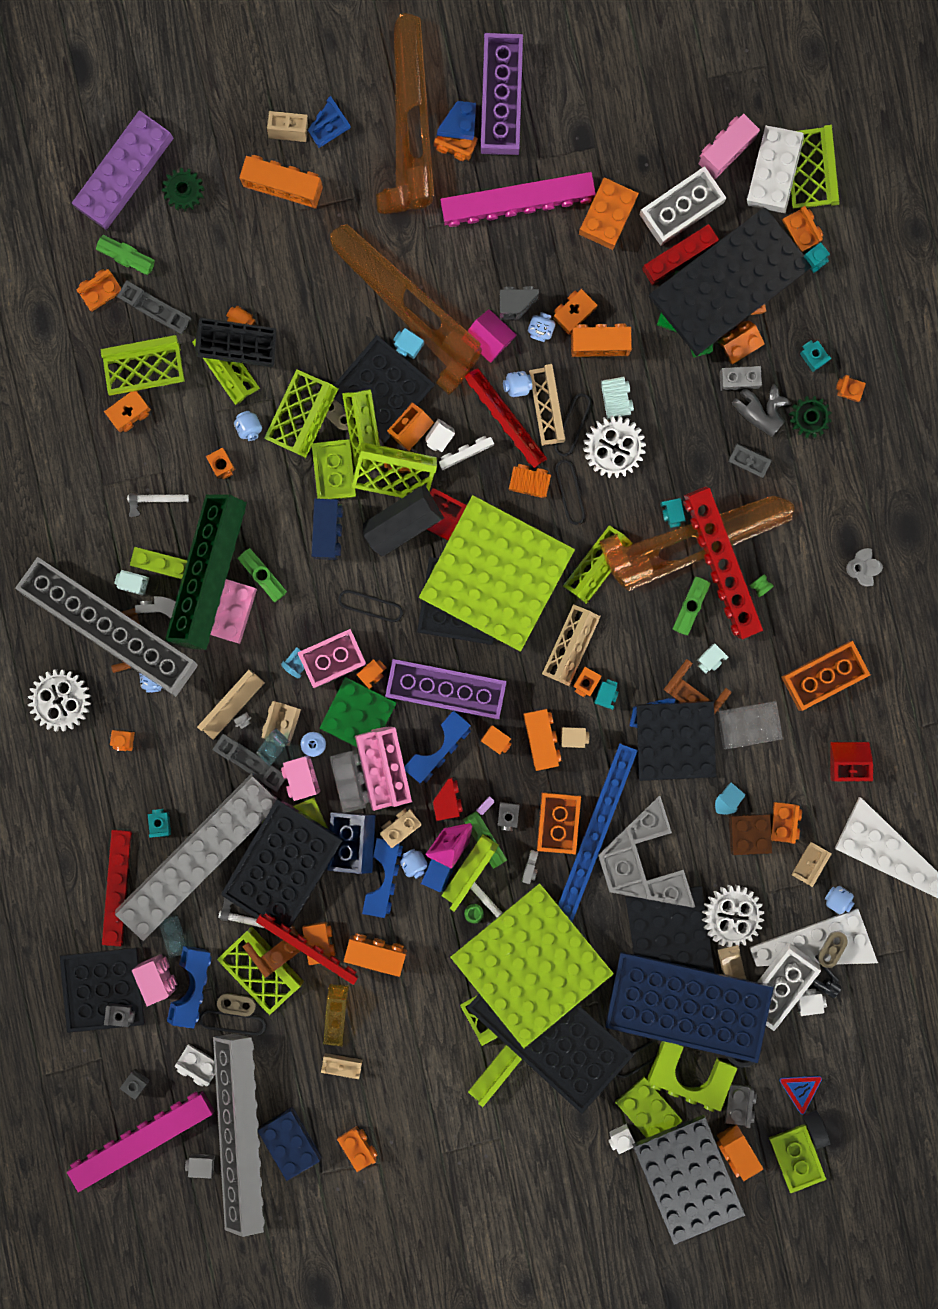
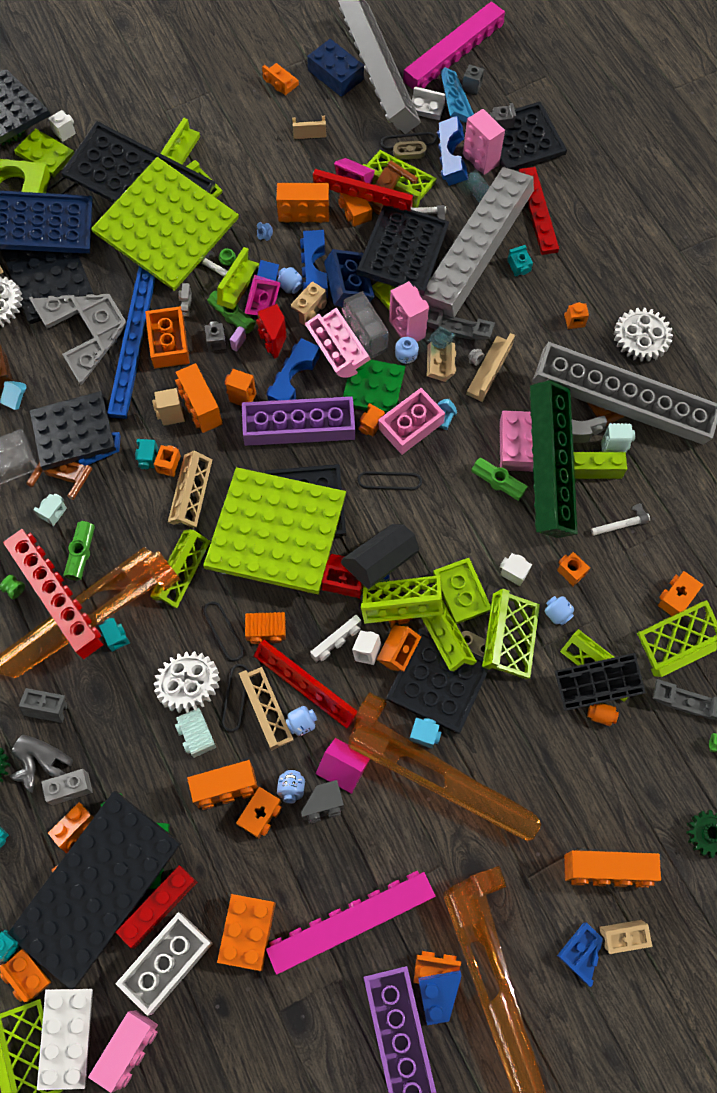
camera: 165 degrees right, 20 degrees down
light grey brick [185,1154,215,1178] -> none
dark blue brick [311,498,343,560] -> none
clear yellow slope [323,984,349,1046] -> none
none -> medium blue plate [257,222,273,241]
none -> dark pink slope [334,158,375,184]
none -> dark azure wing [441,67,474,123]
none -> white brick [500,553,532,586]

